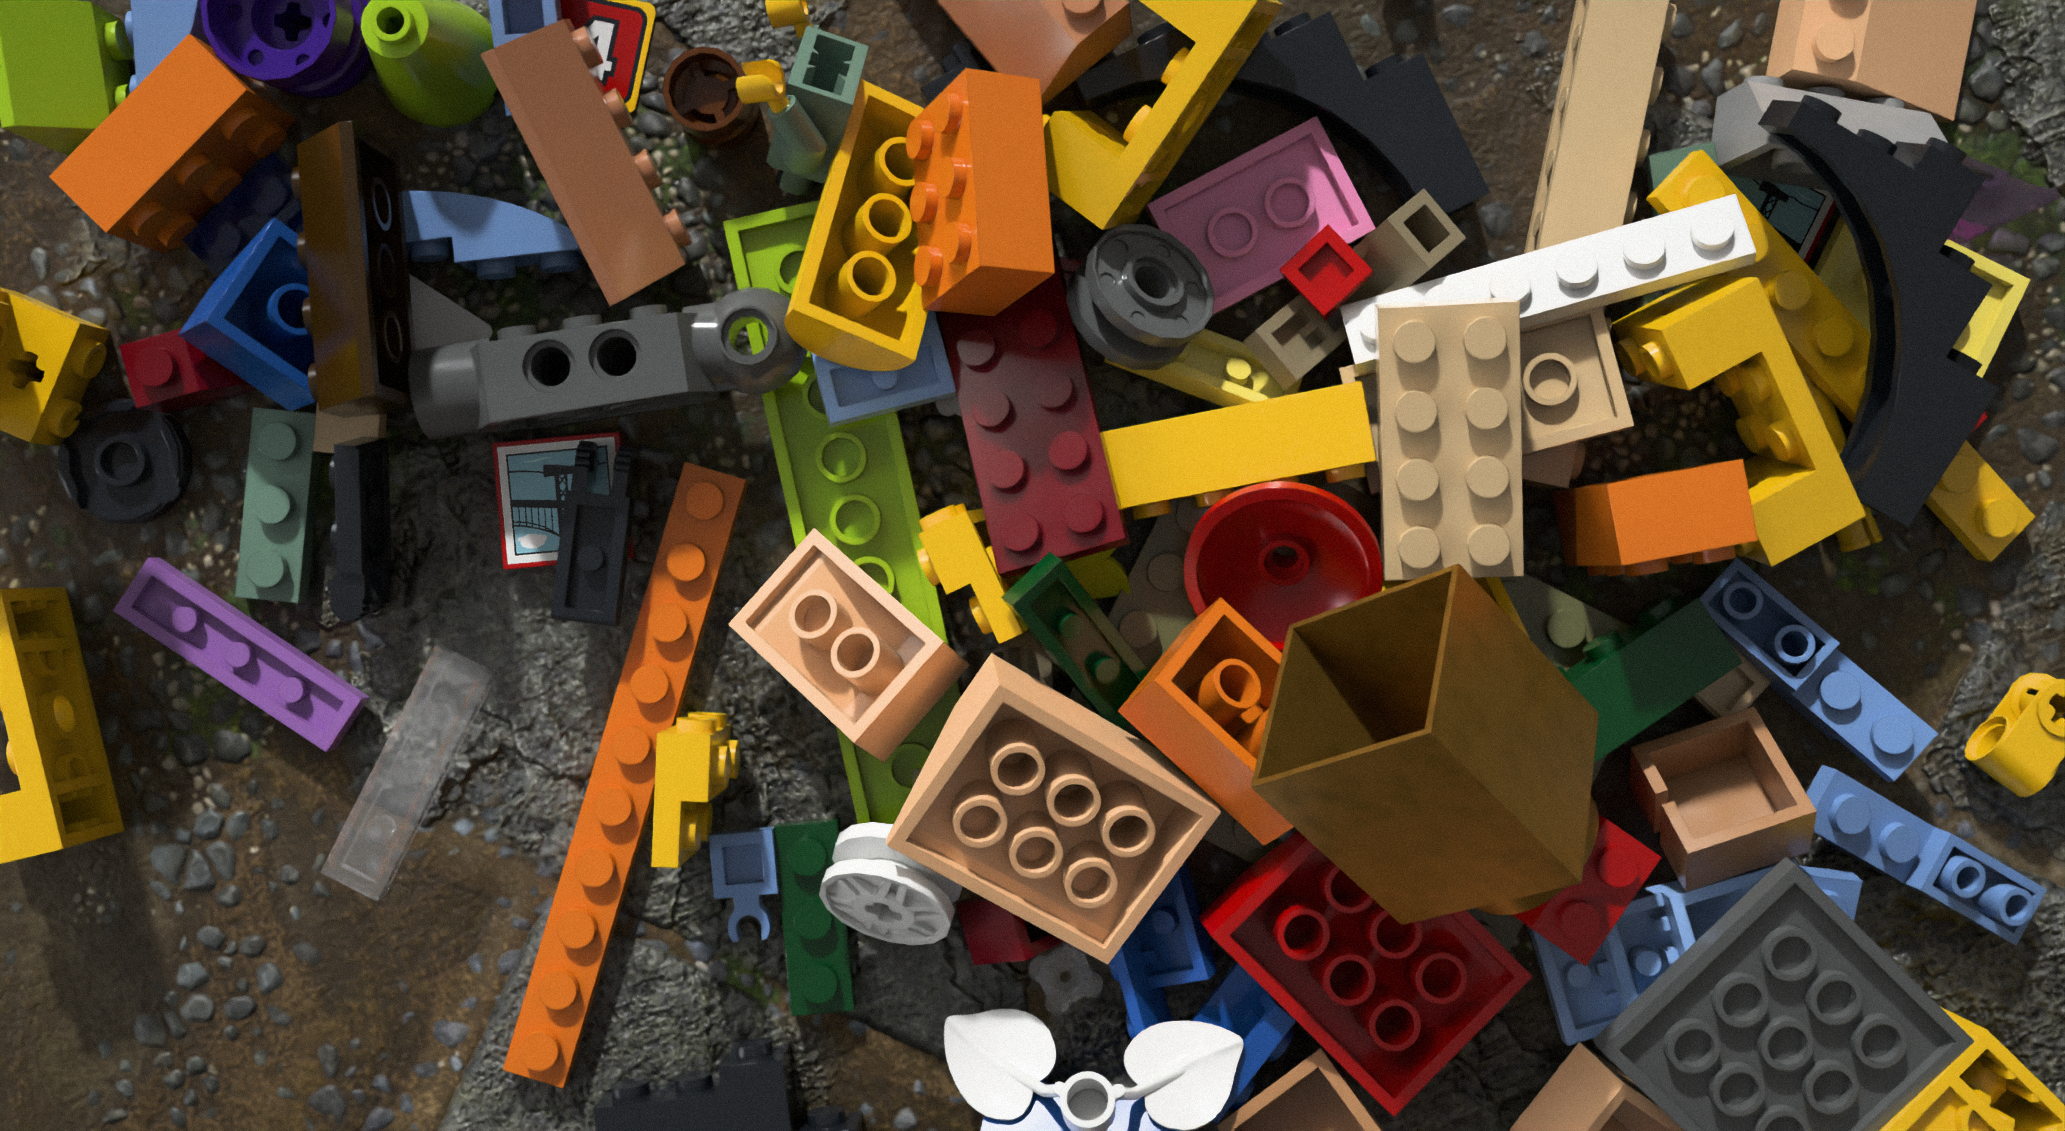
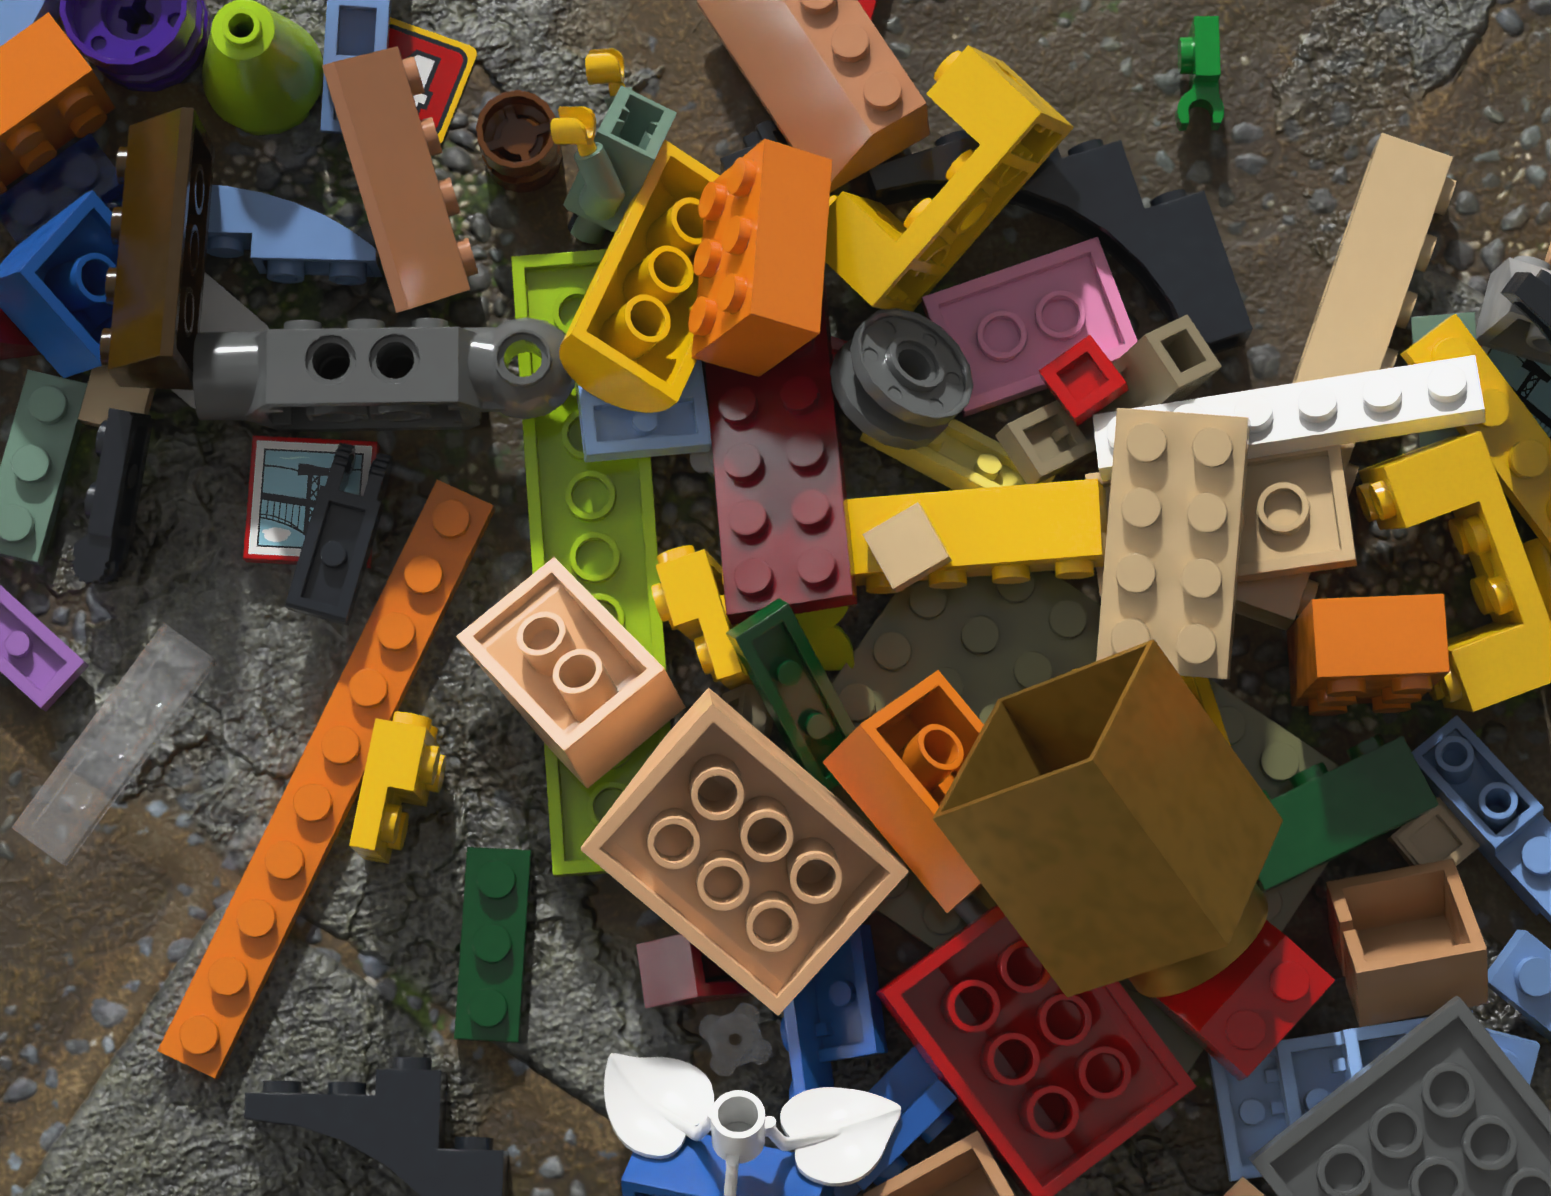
camera: 10 degrees right, 10 degrees down
medium blue plate [708,827,780,942] -> none
white wheel [819,822,963,945] -> none
red dish [1184,481,1383,653] -> none
none -> tan tile [862,502,952,593]

